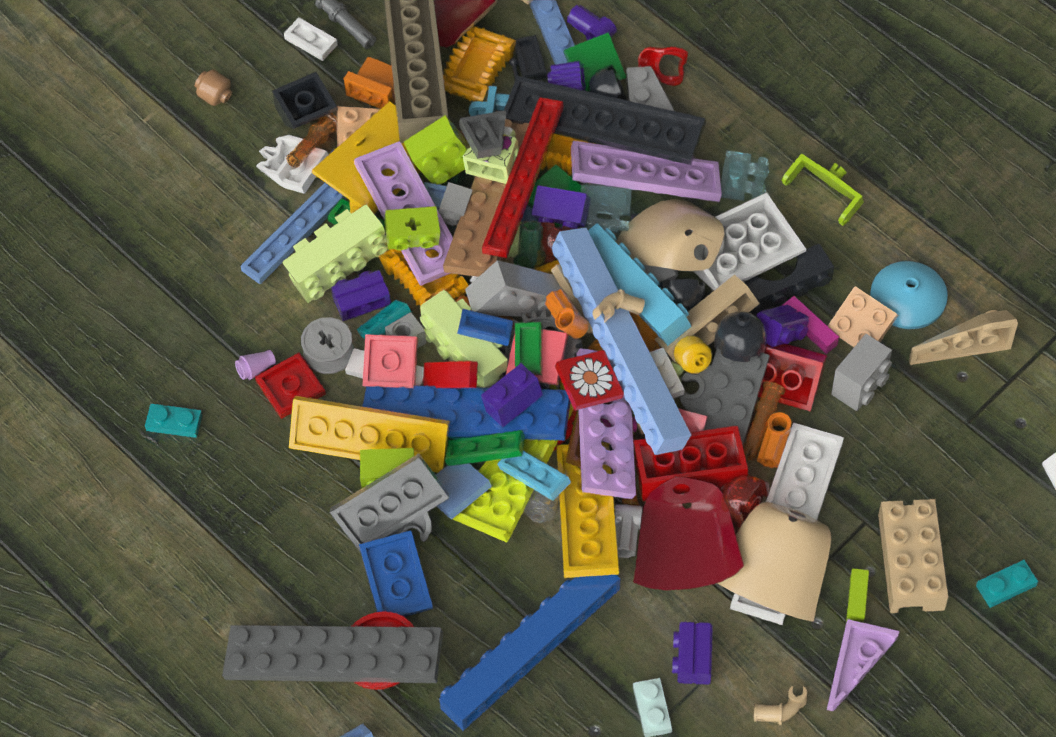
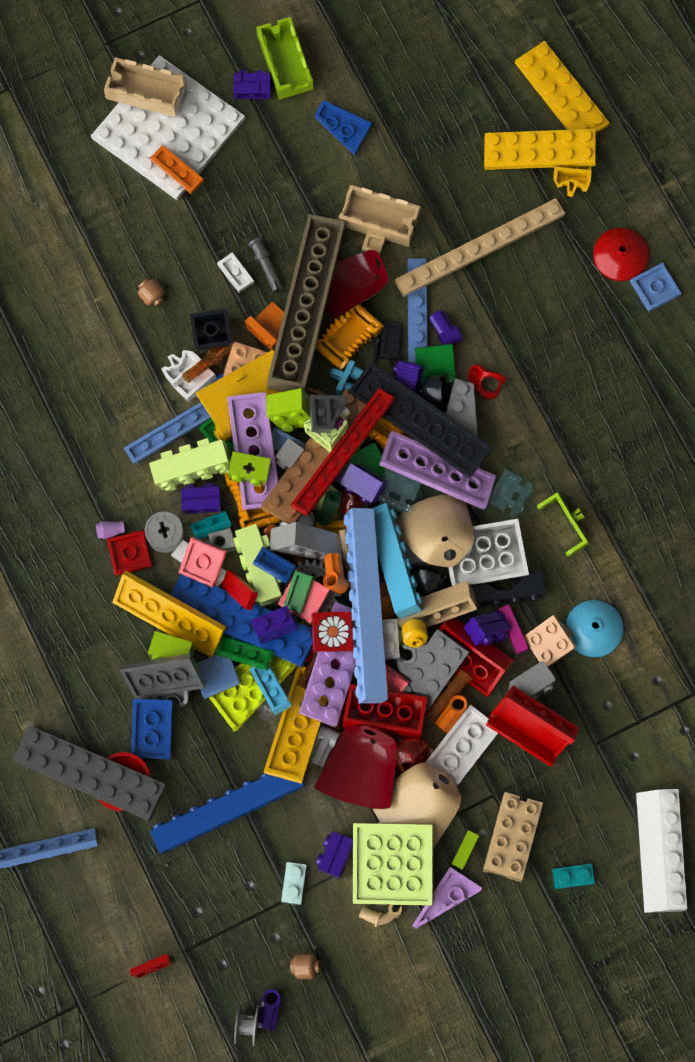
camera: 20 degrees right, 15 degrees up
teal plate [145,404,202,438] -> none
tan piece [592,289,645,323] -> none
black cylinder [714,312,767,362] -> none
tan wedge [909,310,1018,365] -> none
none -> yellowish green plate [353,823,433,905]
none -> red panel [486,686,580,767]

